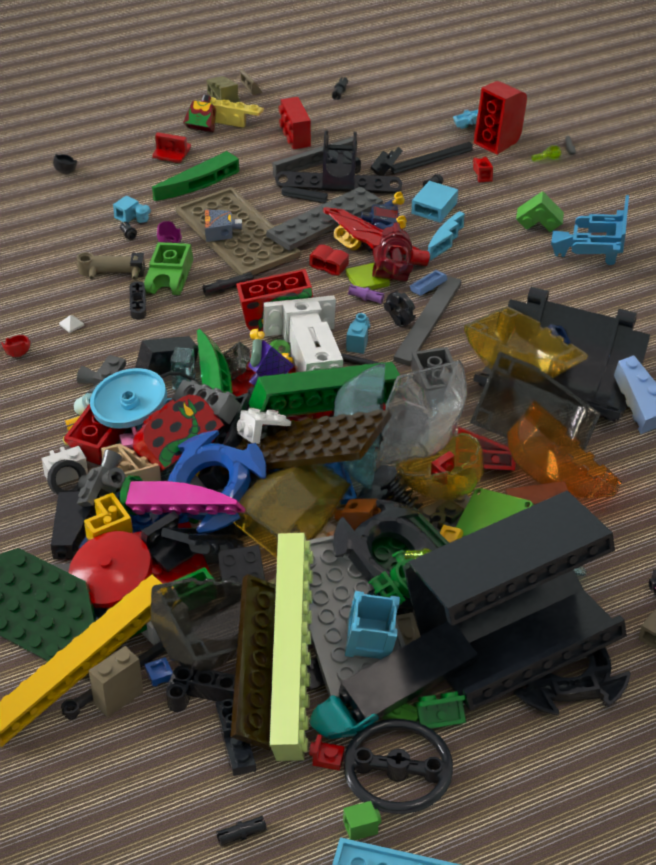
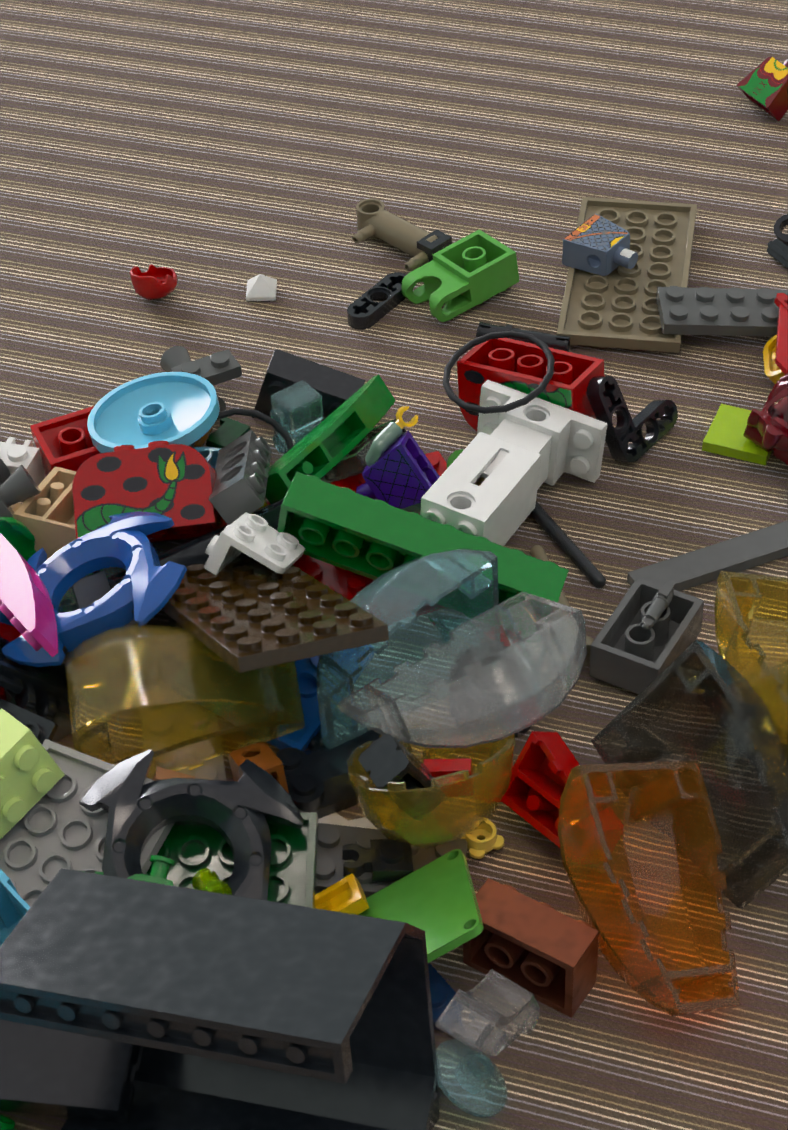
camera: 45 degrees right, 0 degrees up
black hair [53,154,77,174] -> none
medium azure brick [113,196,151,223] -> none
black pin [120,221,137,240] -> none
red bracket [152,132,191,163] -> none
green slope [152,151,239,201] -> none
magenta hair [157,221,182,243] -> none
red brick [309,244,349,275] -> none
medium azure brick [346,313,370,354] -> none
medium lavender pin [348,284,385,304] -> none
black piece [380,474,423,510] -> none
black plate [383,290,416,326] -> none
none -> black brick [358,733,446,821]
none -> black piece [443,331,555,414]
none -> black beam [587,376,678,463]
none -> dark grey piece [640,579,675,631]

